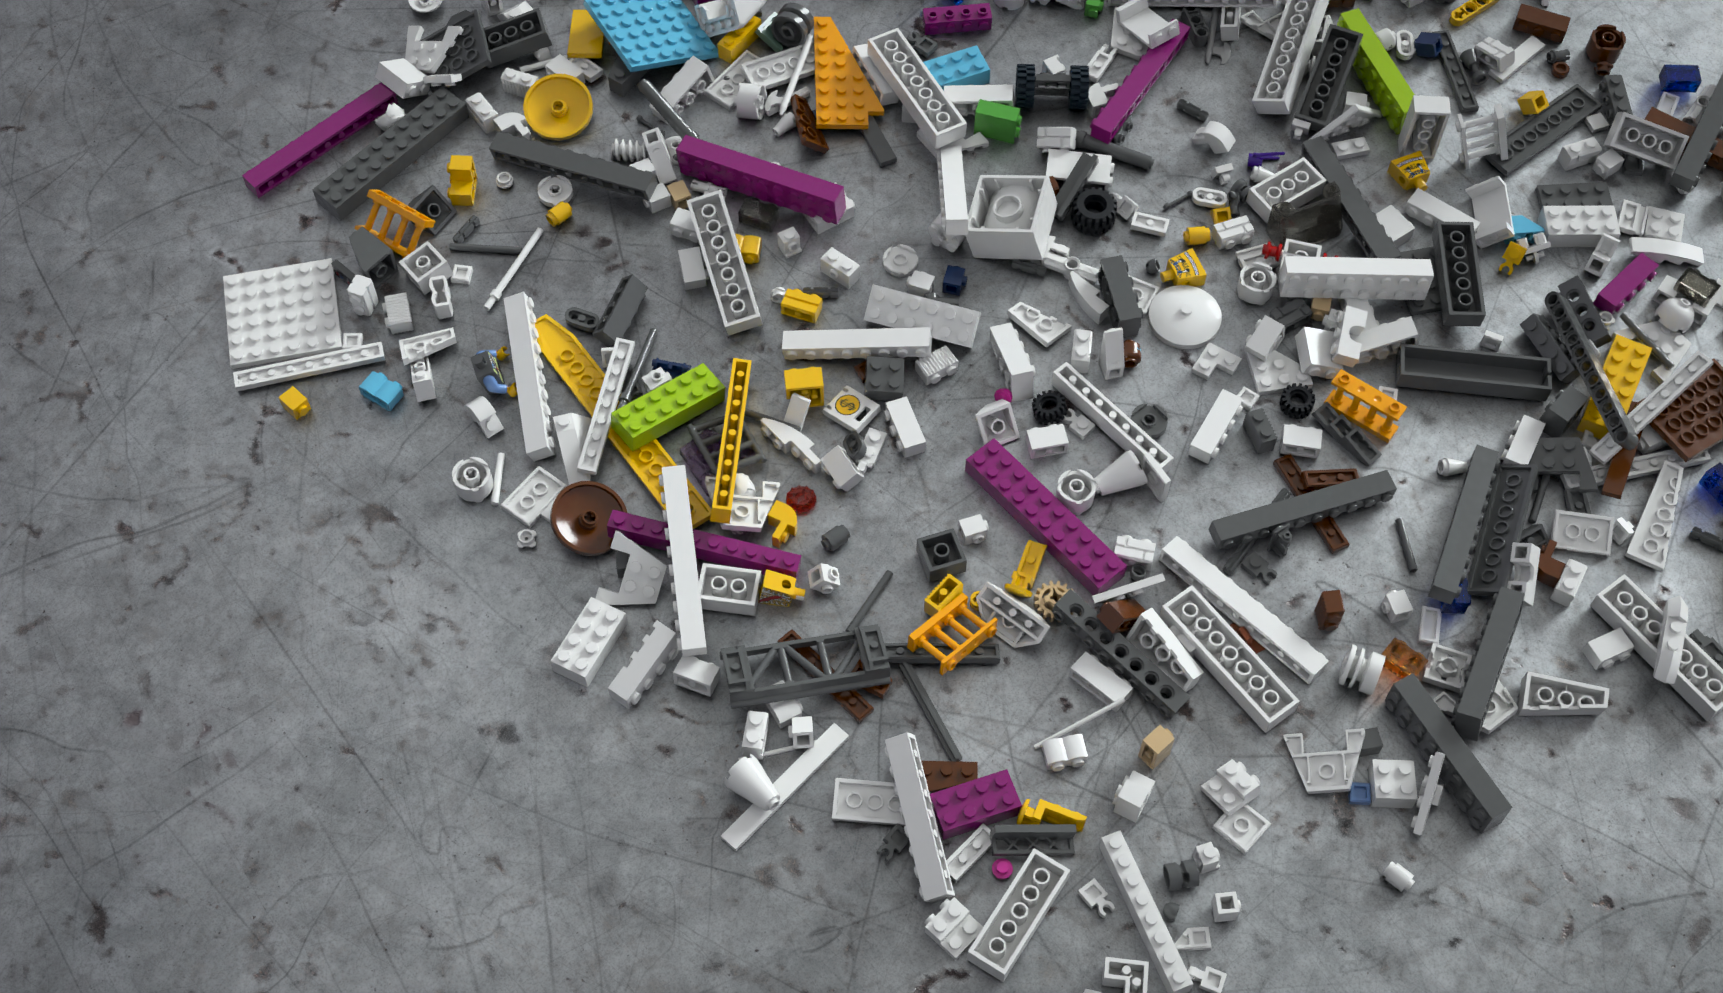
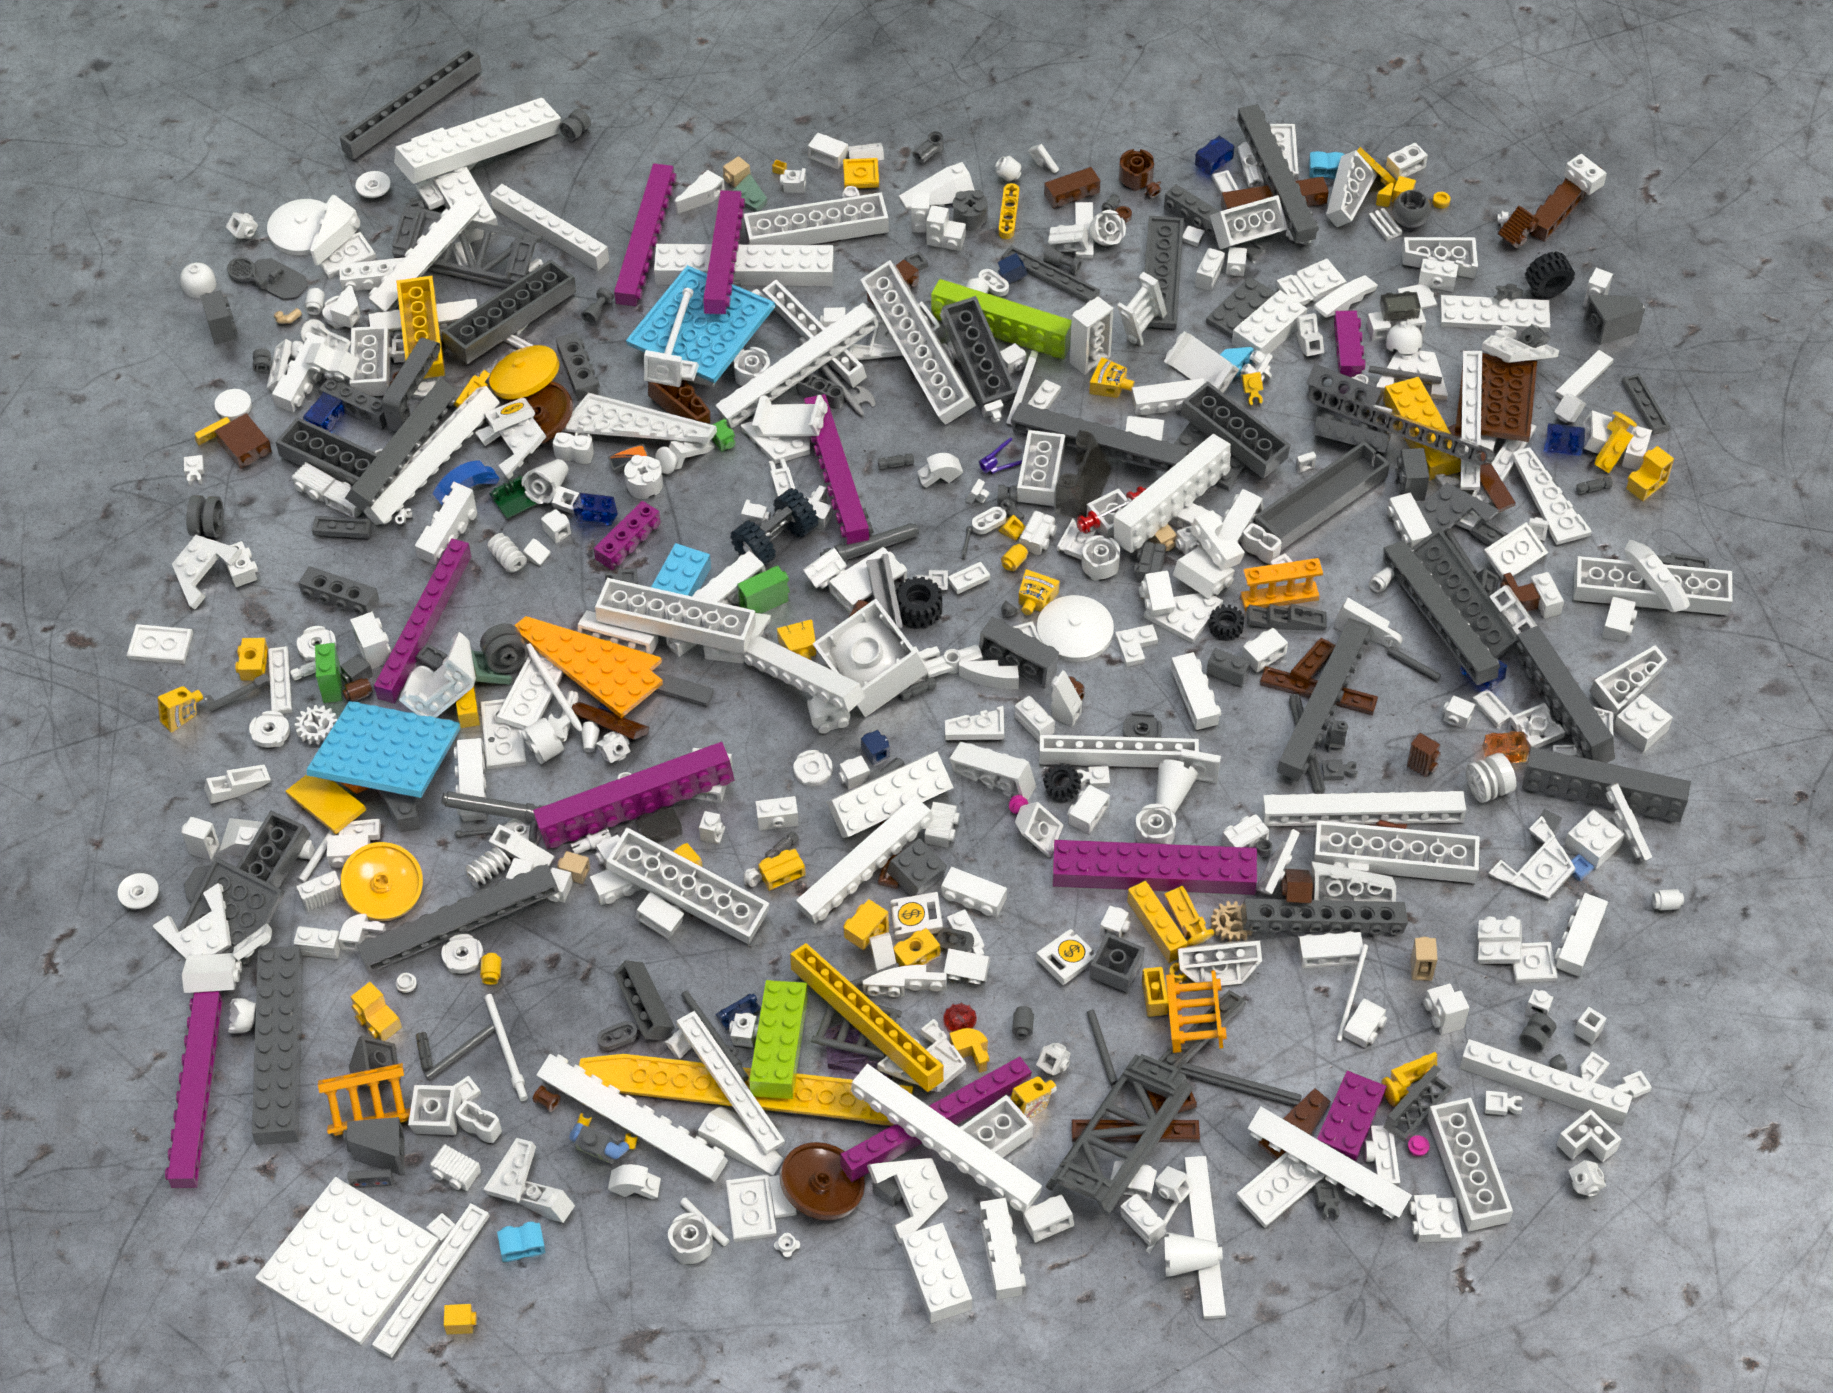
camera: 45 degrees left, 5 degrees down
white brick [347,275,379,316] -> none
white tile [1237,386,1260,411] -> none
white cone [1250,165,1274,183] -> none
yellow brick [1517,90,1549,115] -> none
none -> reddish brown bush [532,1085,561,1112]
none -> white brick [596,731,631,763]
none -> yellow torso [777,619,816,661]
none -> yellow brick [893,928,940,967]
none -> white container [1035,929,1096,985]
none -> white cylinder [1090,210,1126,246]
none -> yellow brick [1127,881,1188,963]
none -> white brick [1241,524,1282,564]
none -> white piece [1334,598,1403,649]
none -> white tile [1363,1141,1375,1162]
none -> white brick [1554,893,1608,976]
none -> white piece [1613,694,1673,753]

